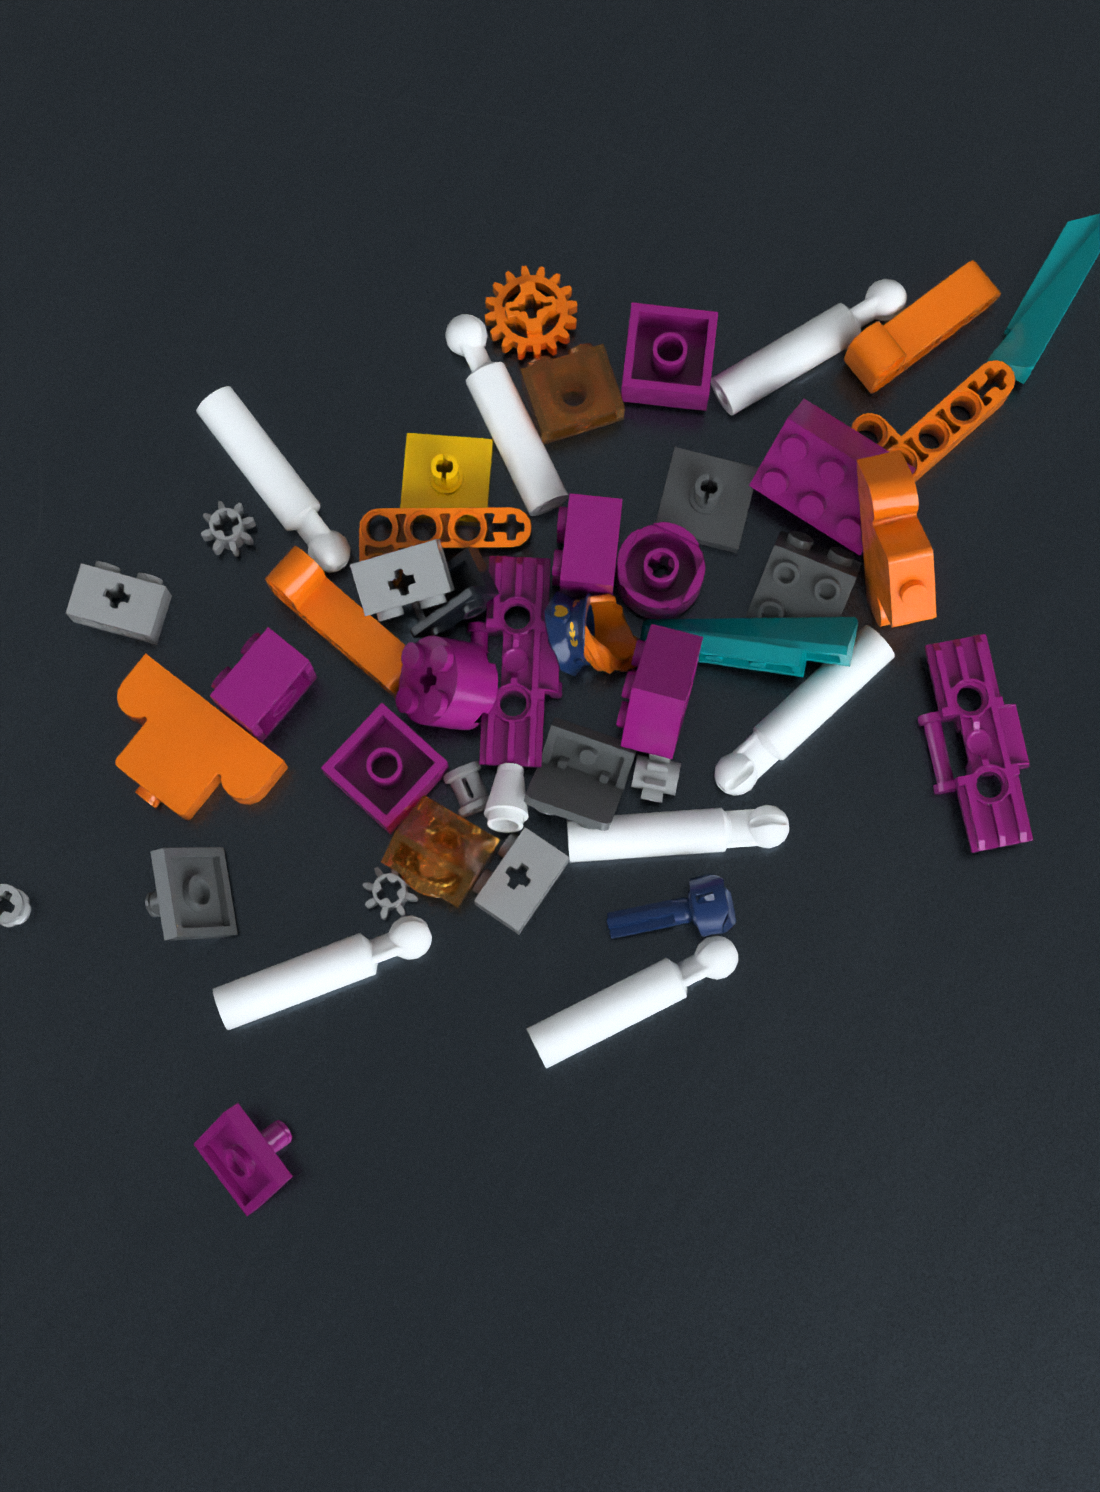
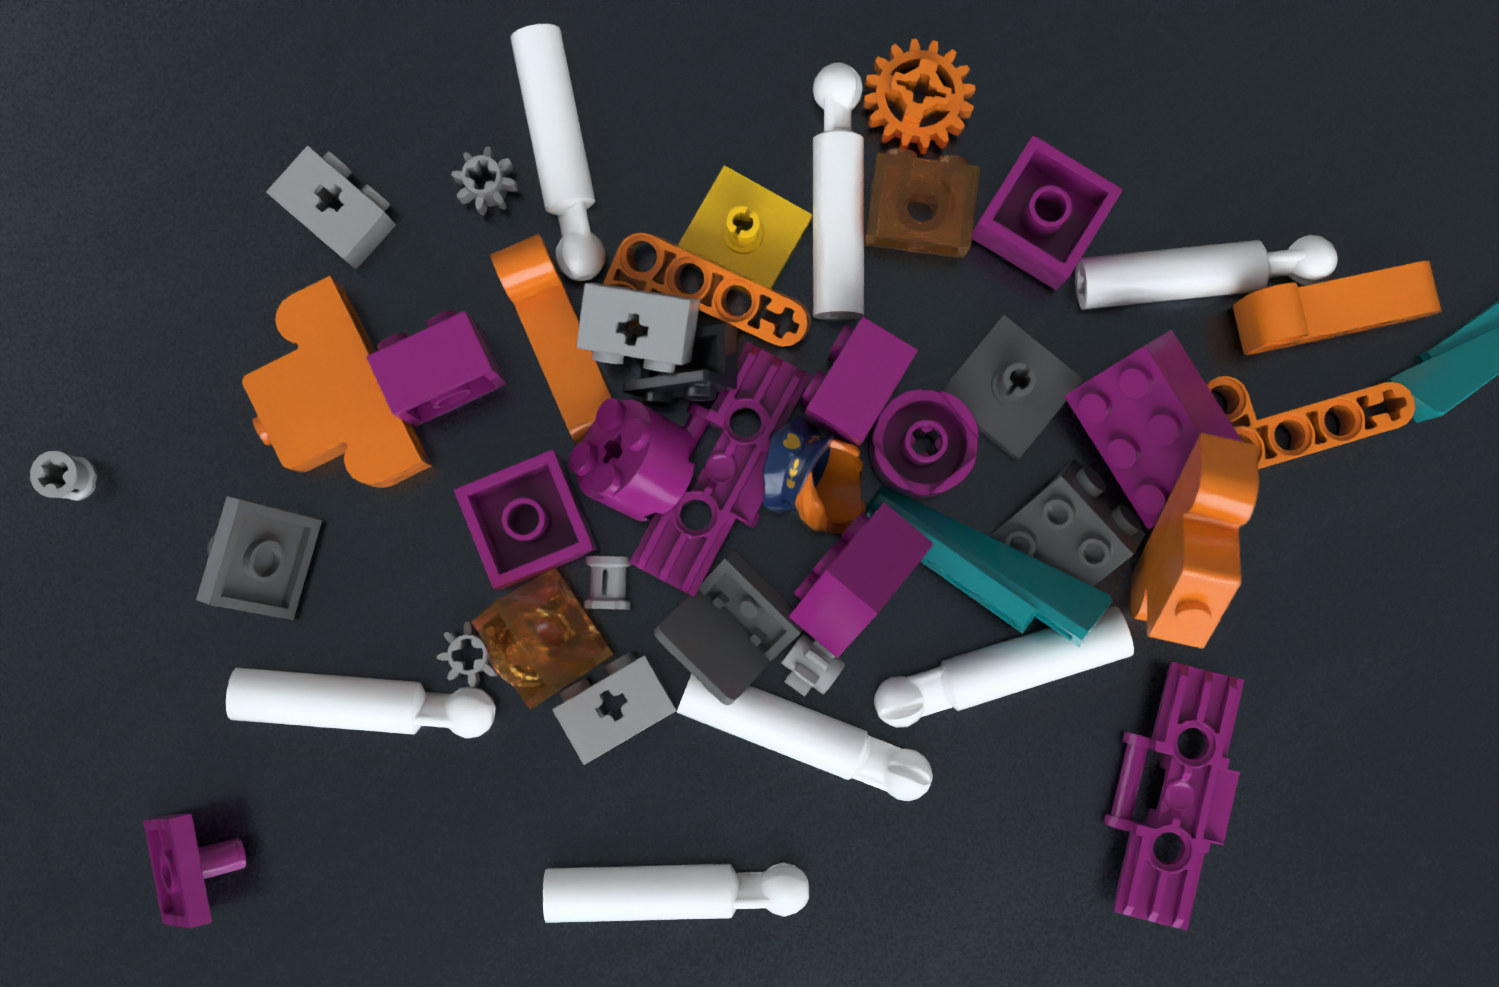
camera: 25 degrees right, 5 degrees up
white cone [484,763,528,833] -> none
dark blue piece [607,874,736,939] -> none

